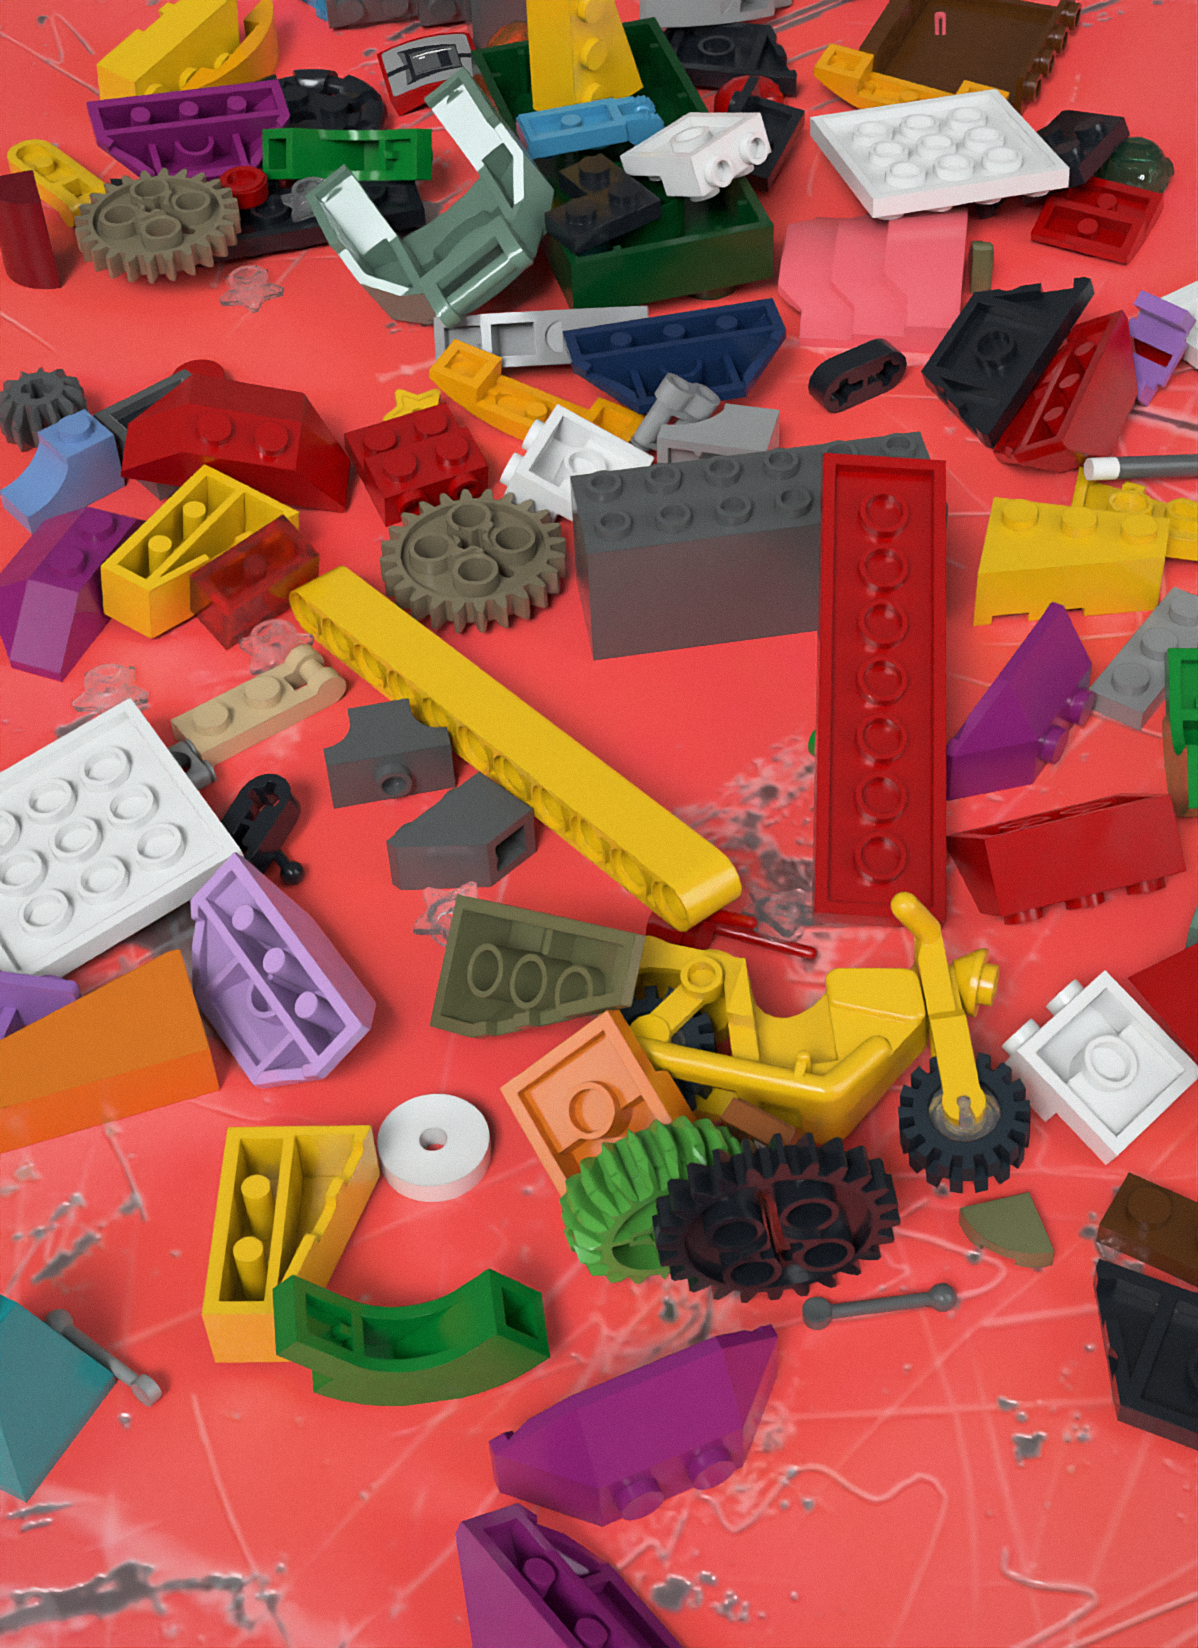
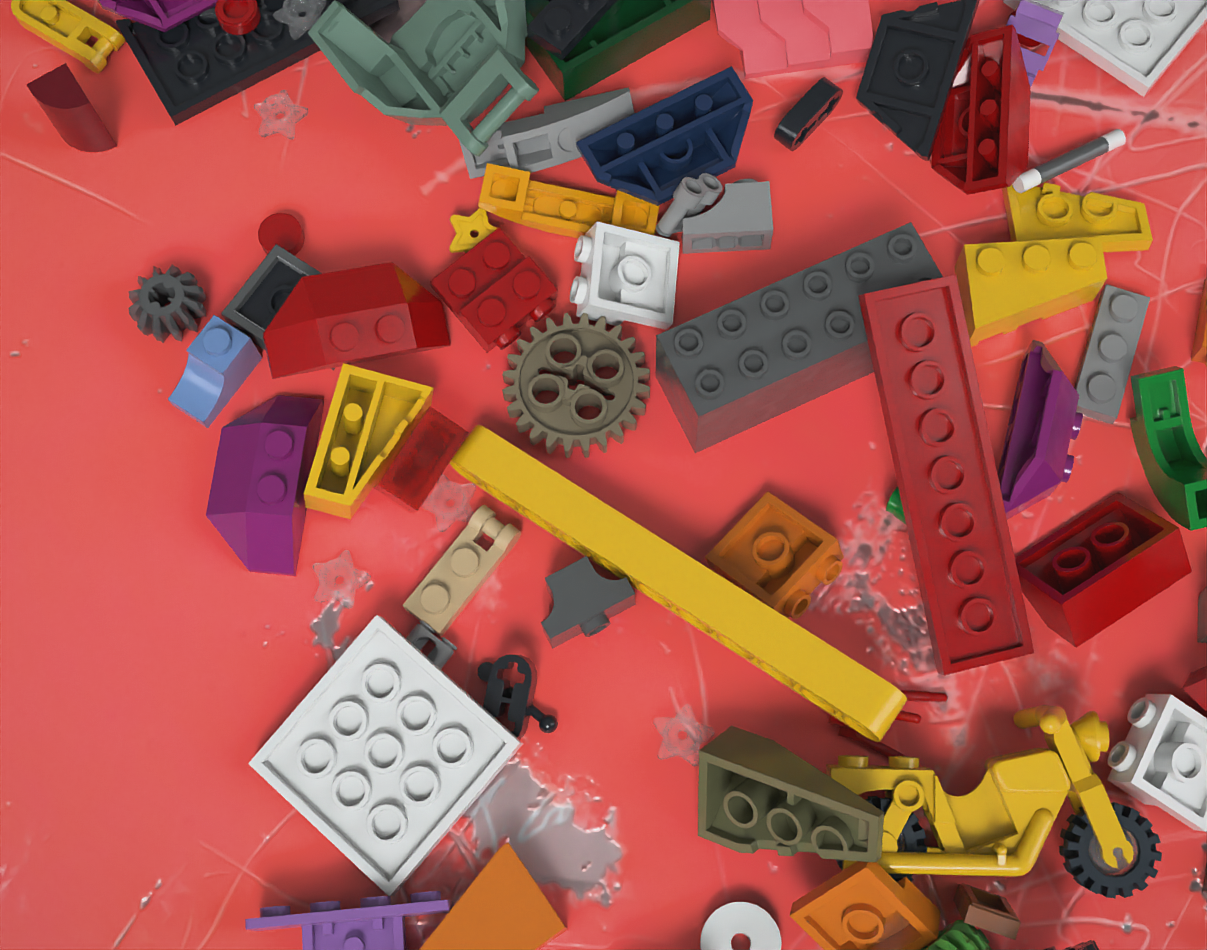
camera: 15 degrees left, 25 degrees up
dark tan gear [74,168,242,283] -> none
lavender wedge [191,852,376,1089] -> none
dark grey slope [386,772,536,890] -> none
clear plate [741,886,825,943] -> none
olive tile [958,1192,1055,1268] -> none
none -> orange plate [705,491,844,619]

